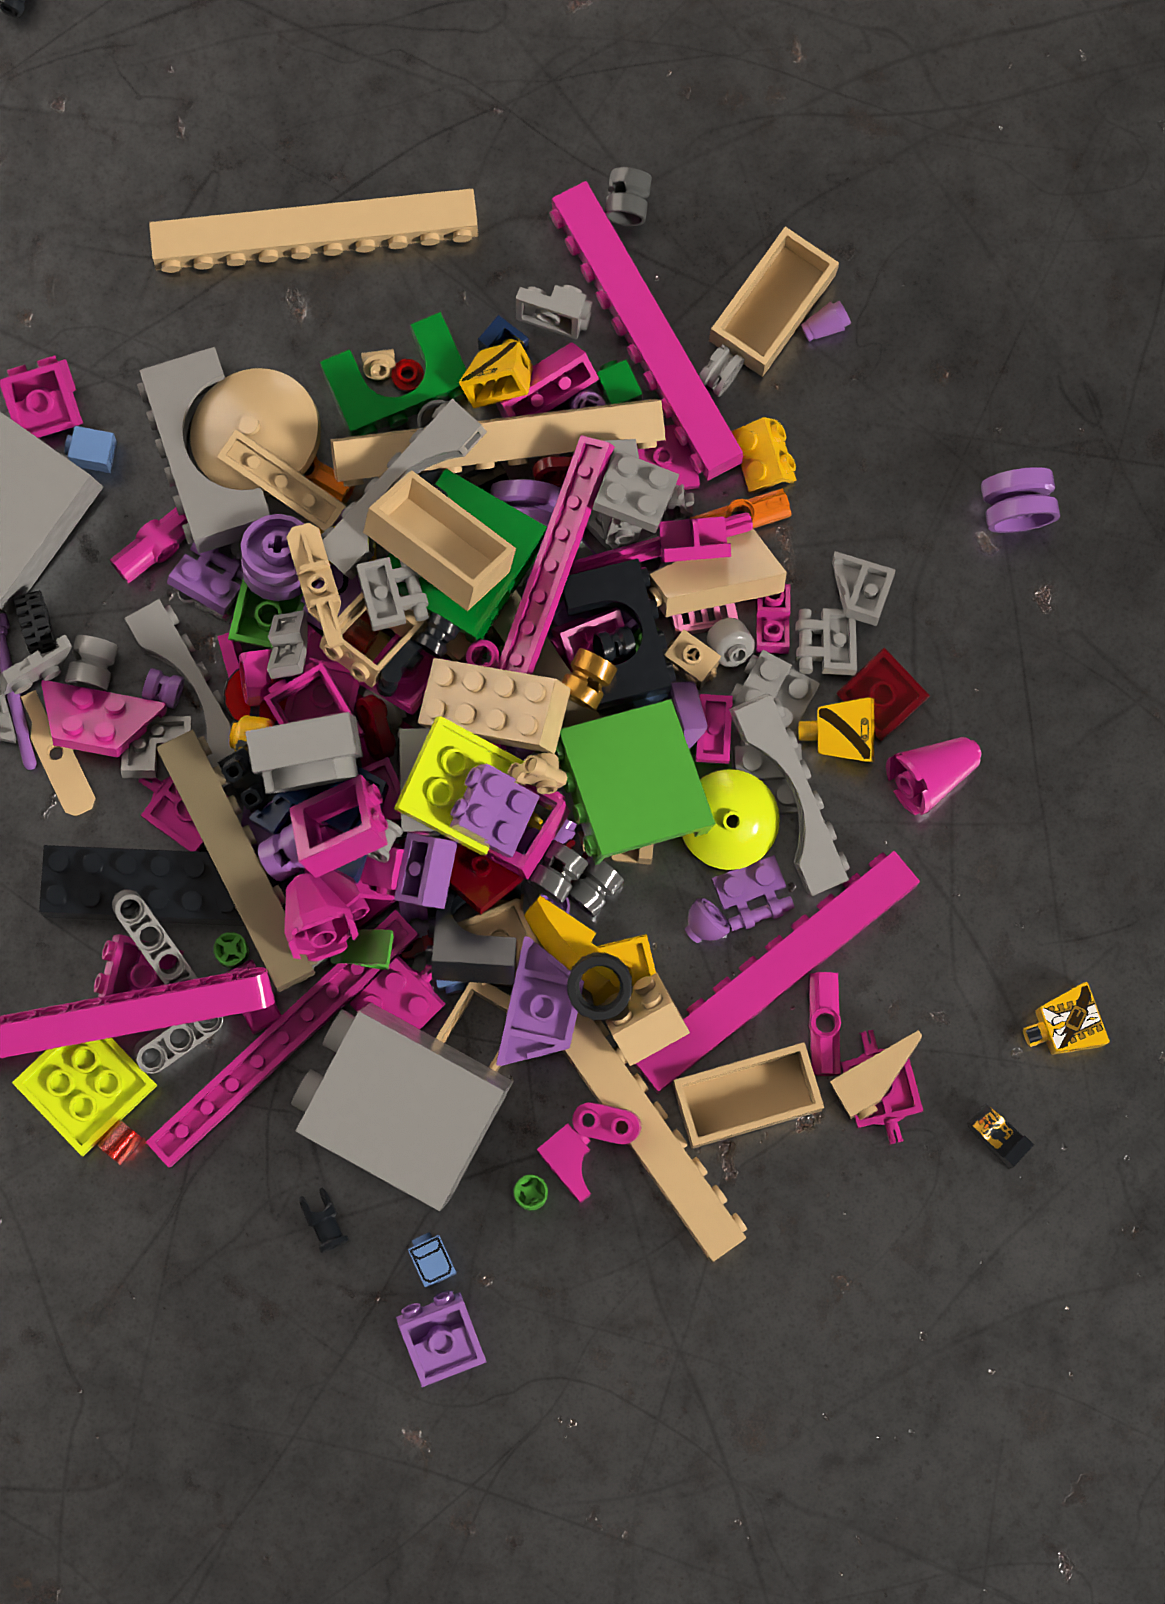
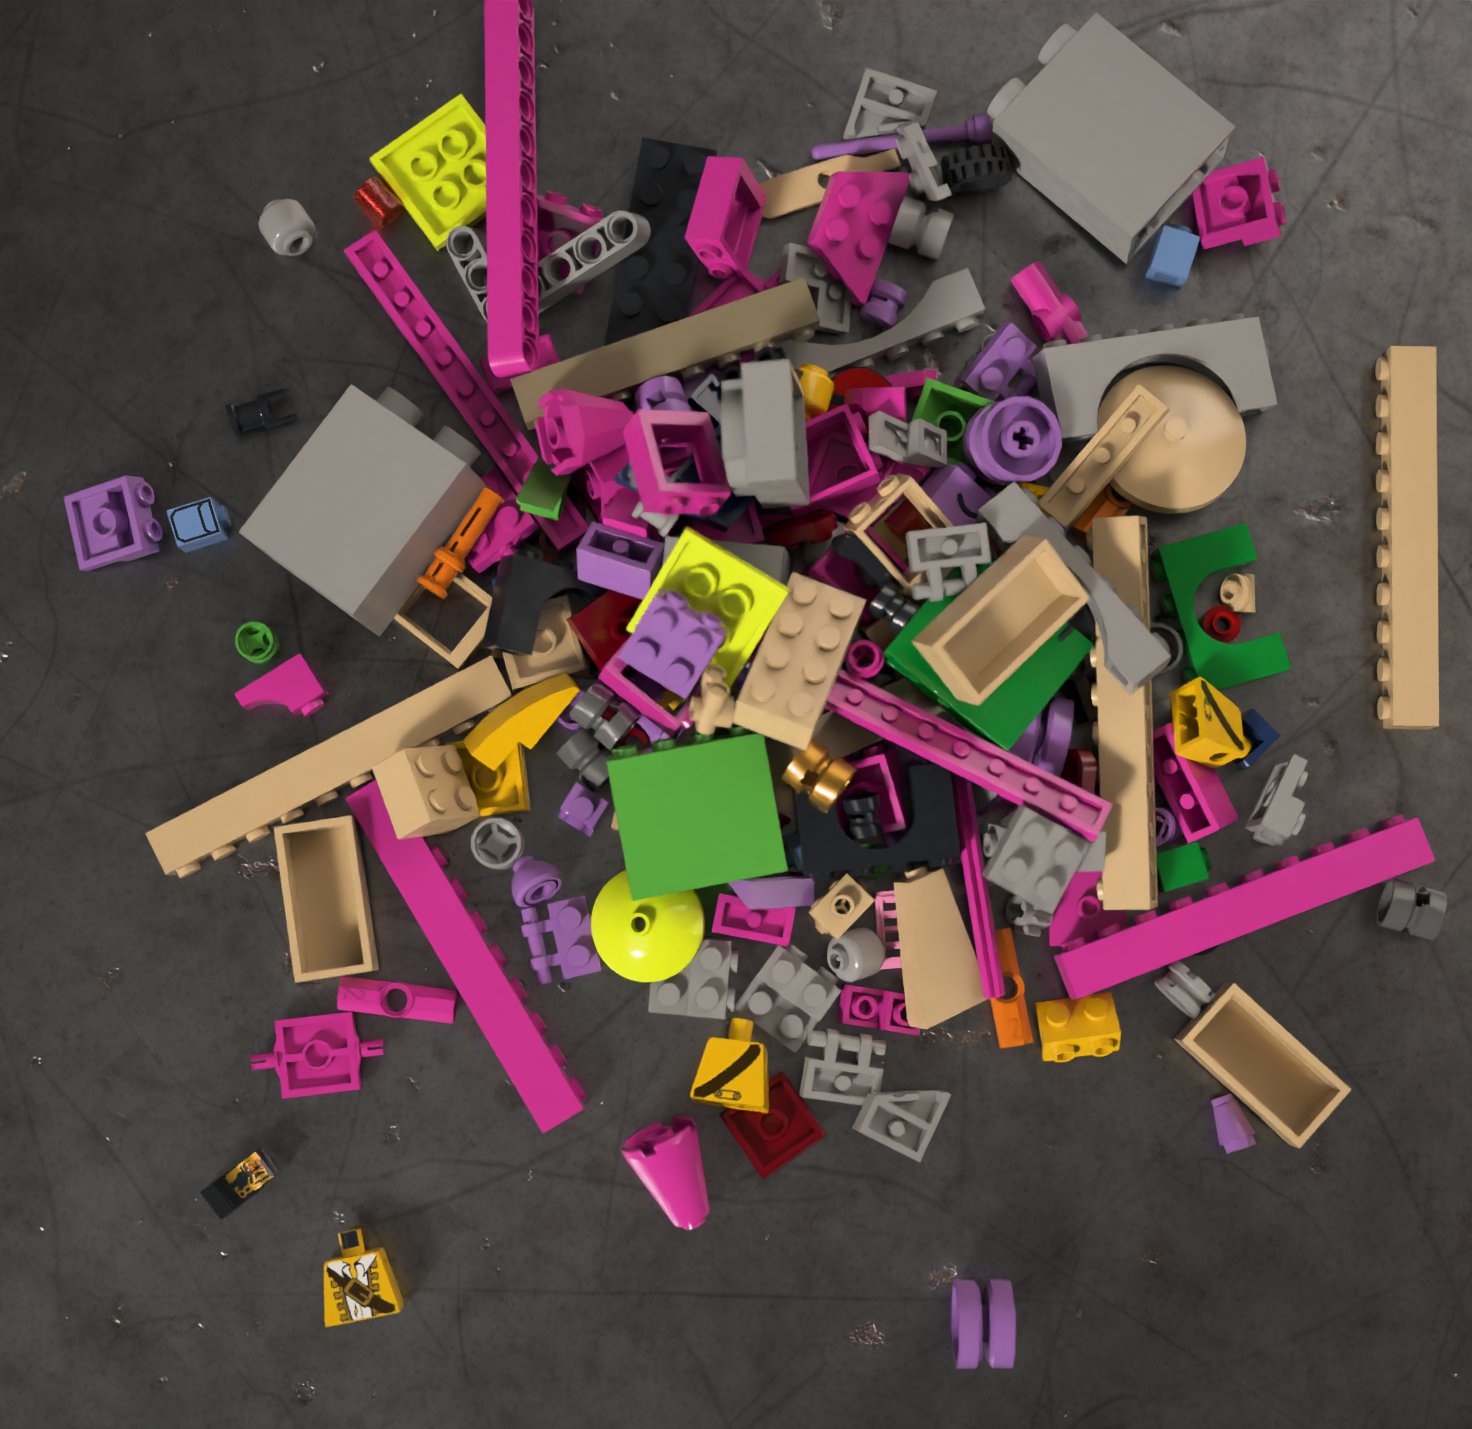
camera: 100 degrees right, 5 degrees up
bright green wheel [214,932,249,968] -> none
tan piece [286,523,345,649] -> none
medium lavender wing [496,936,584,1066] -> none
black tyre [567,953,632,1020] -> none
dark pink plate [572,1102,641,1144] -> none
dark pink panel [659,517,732,562] -> none
light grey arch [729,693,850,896] -> none
tan slope [830,1030,922,1120] -> none
none -> light grey head [258,199,315,256]
none -> orange pin [416,486,505,600]
none -> light grey wheel [471,818,525,870]
none -> medium lavender brick [558,782,611,837]
none -> dark pink window [684,156,767,280]

